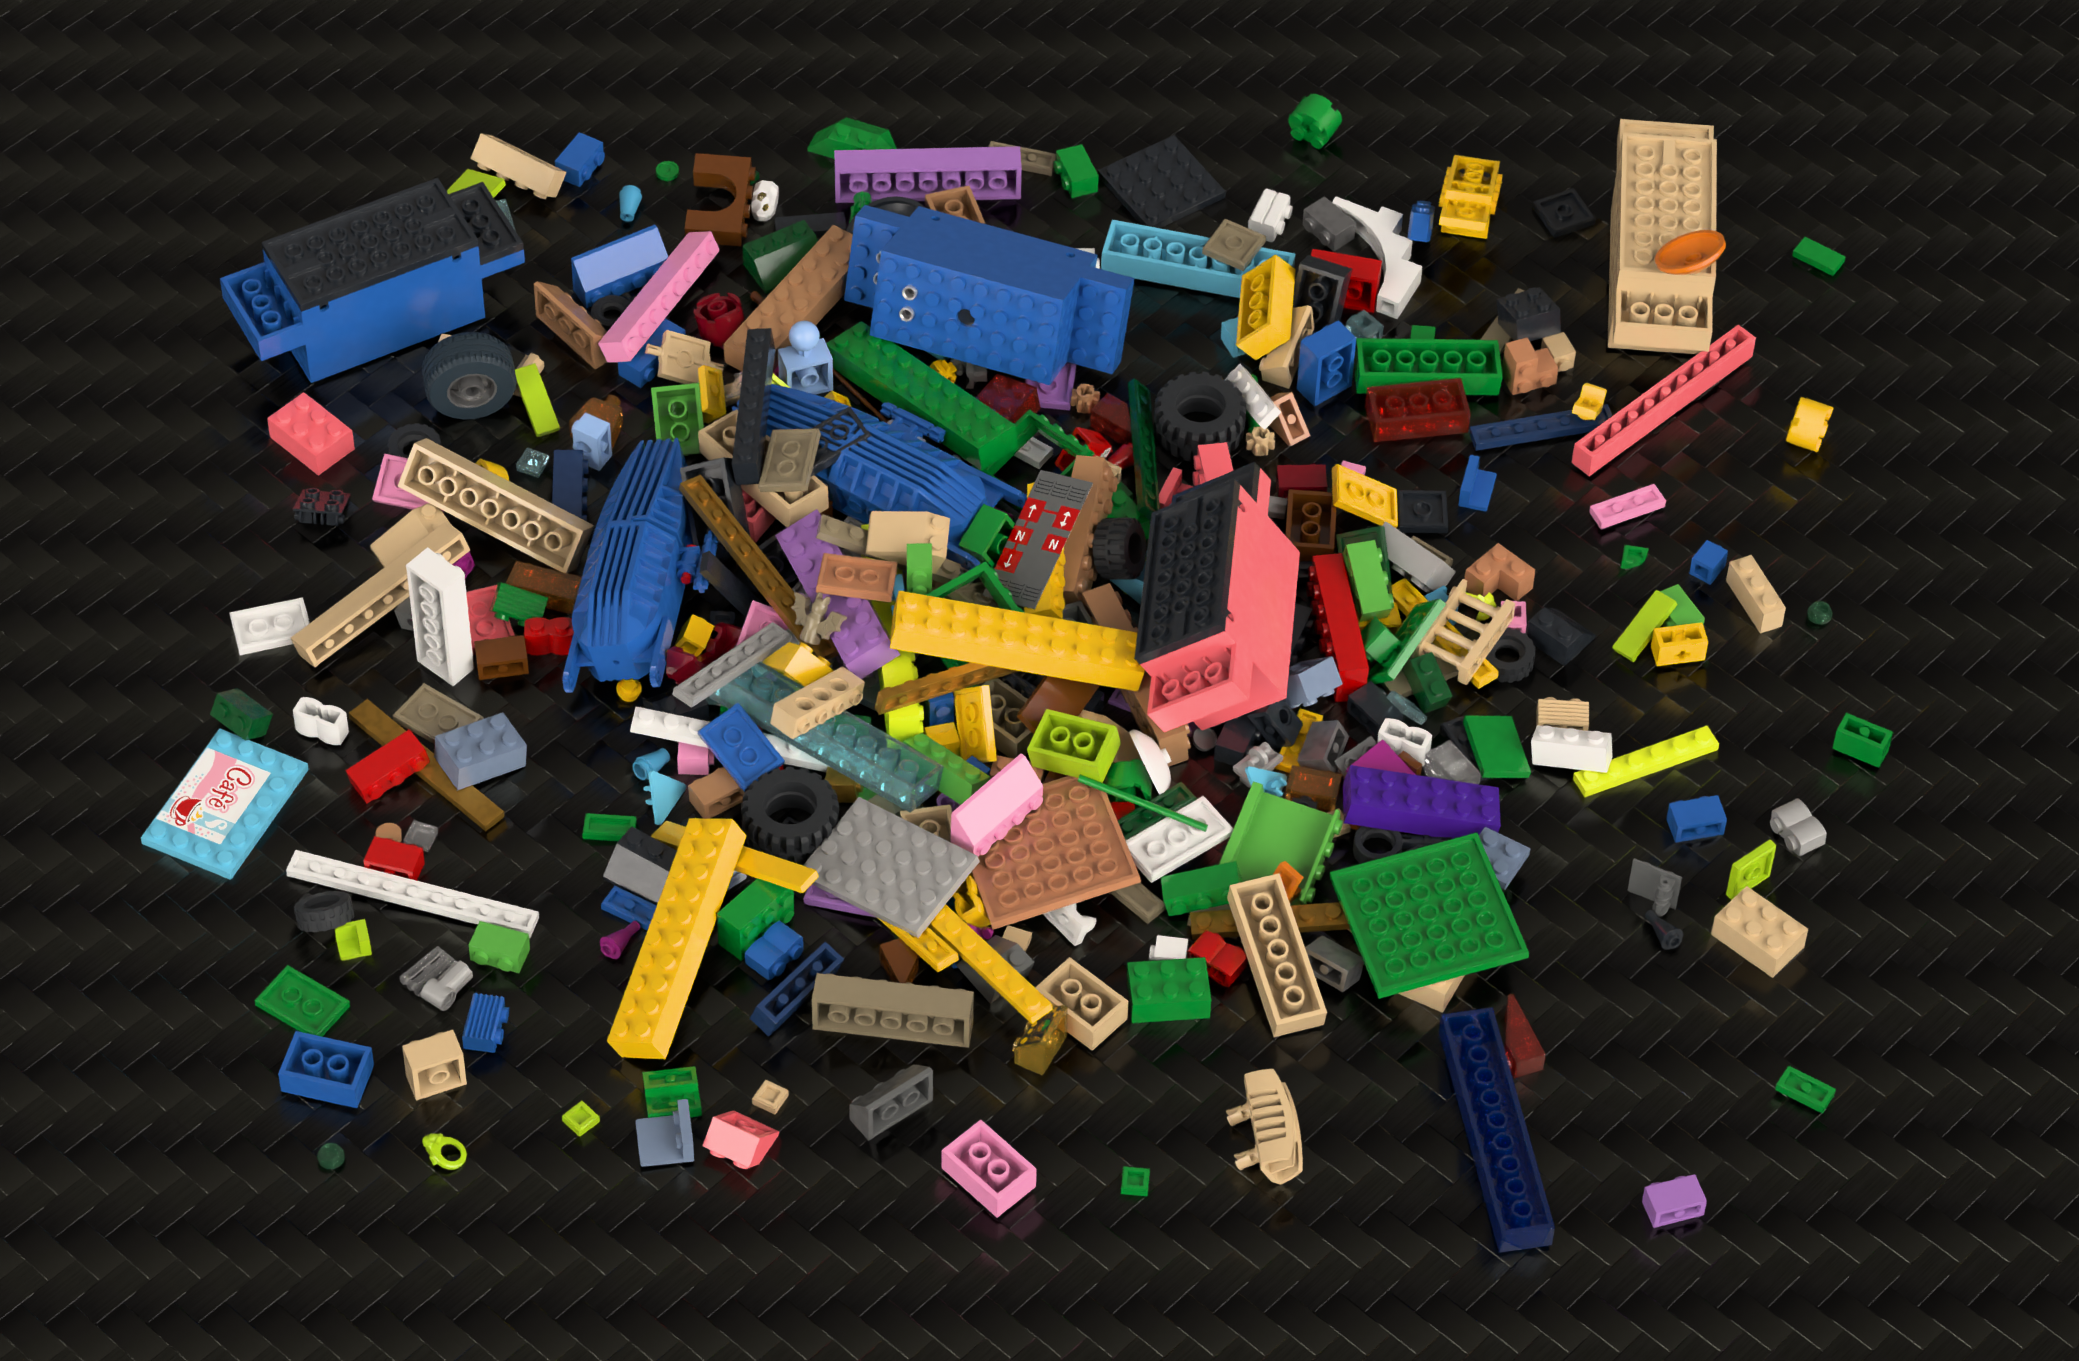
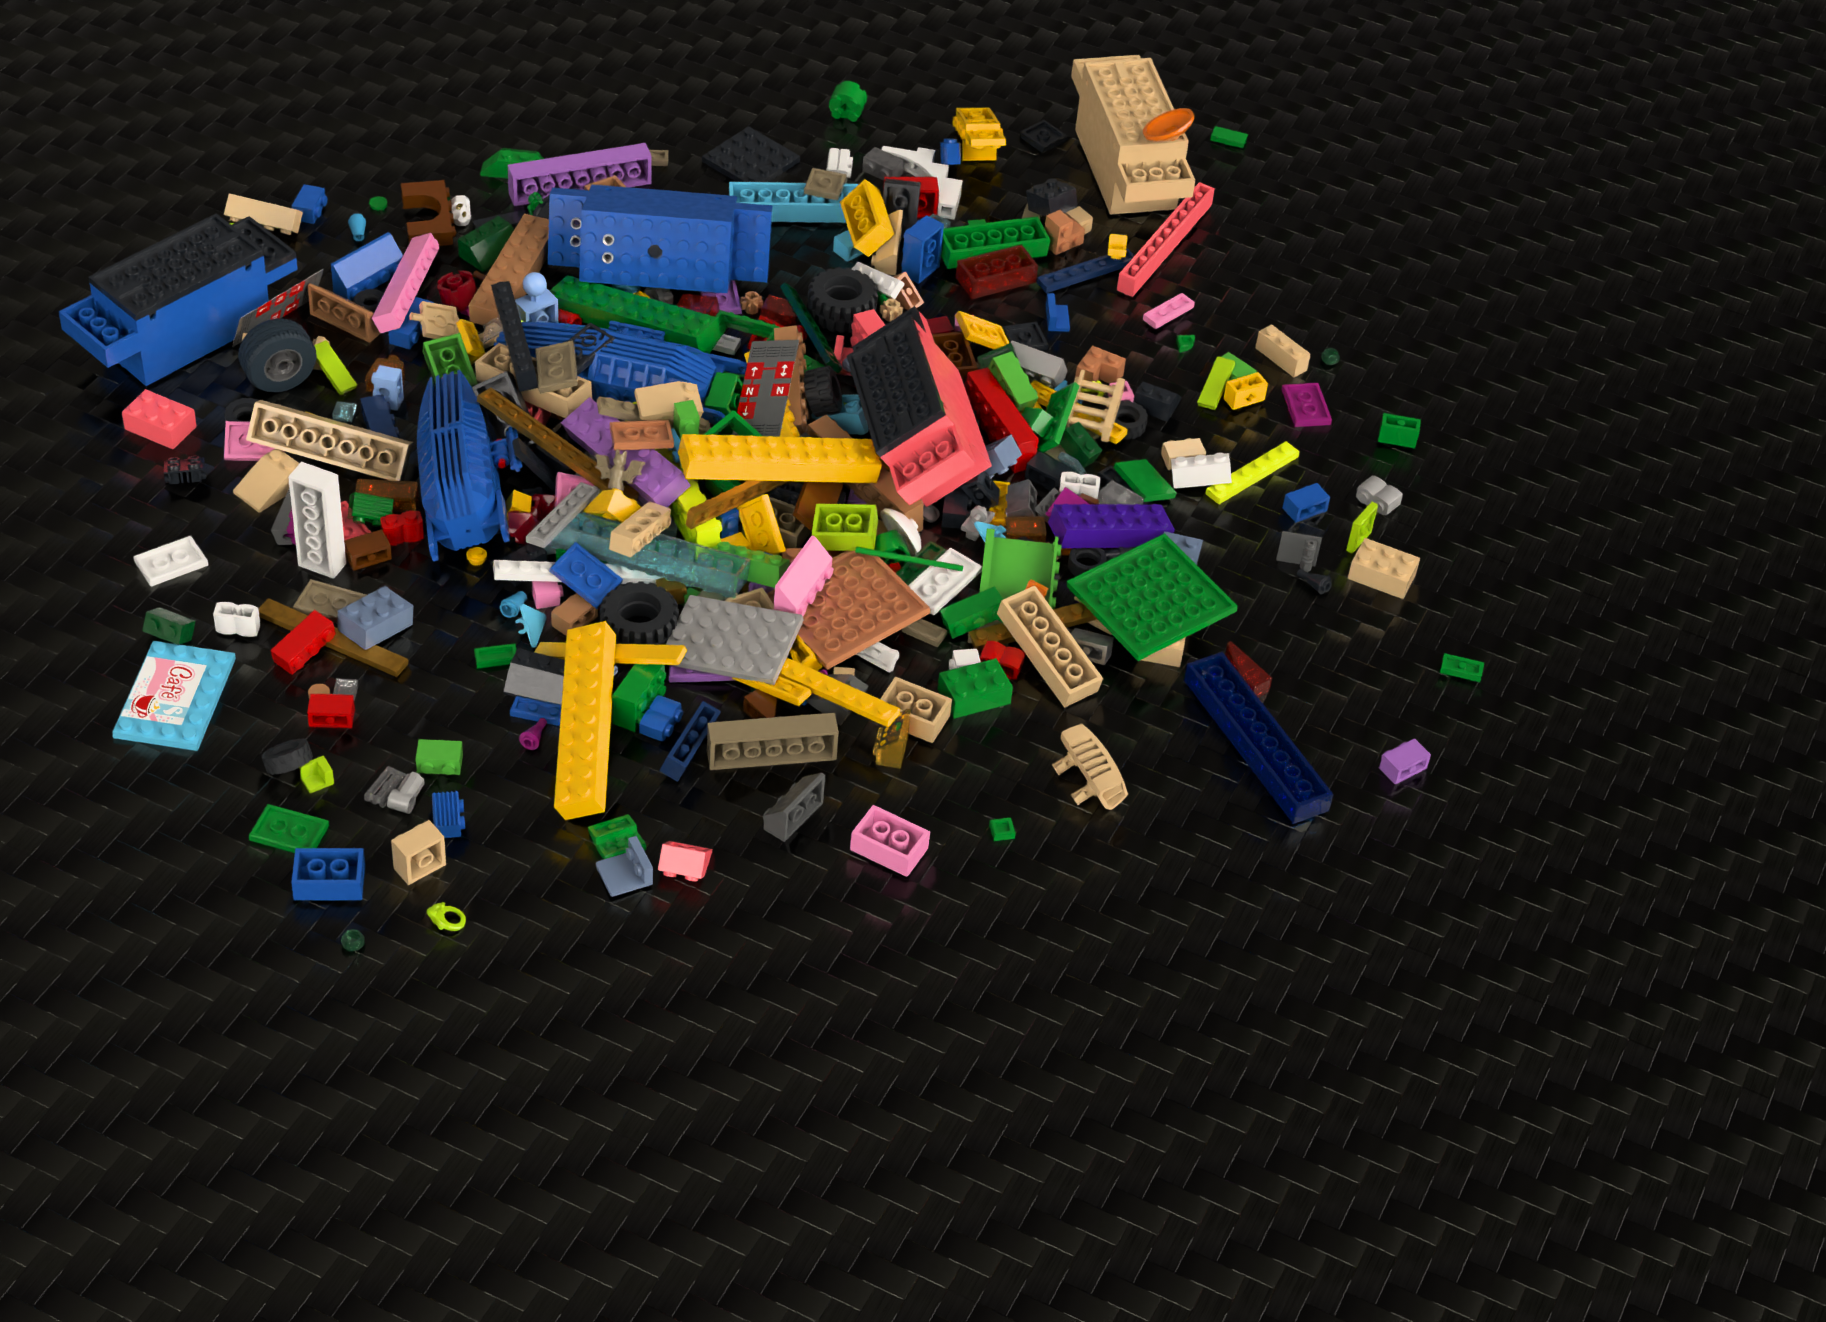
camera: 20 degrees left, 5 degrees down
white plate [286,850,539,938] -> none
tan brick [291,522,470,667] -> none
lime tile [562,1101,600,1137] -> none
tan tile [752,1080,789,1114] -> none
green brick [1053,144,1098,198] -> none
blue brick [1689,540,1728,585] -> none
yellow brick [1786,397,1833,452] -> none
none -> dark grey sticker [232,269,323,347]
none -> red cone [558,309,582,325]
none -> magenta tile [1282,383,1332,427]

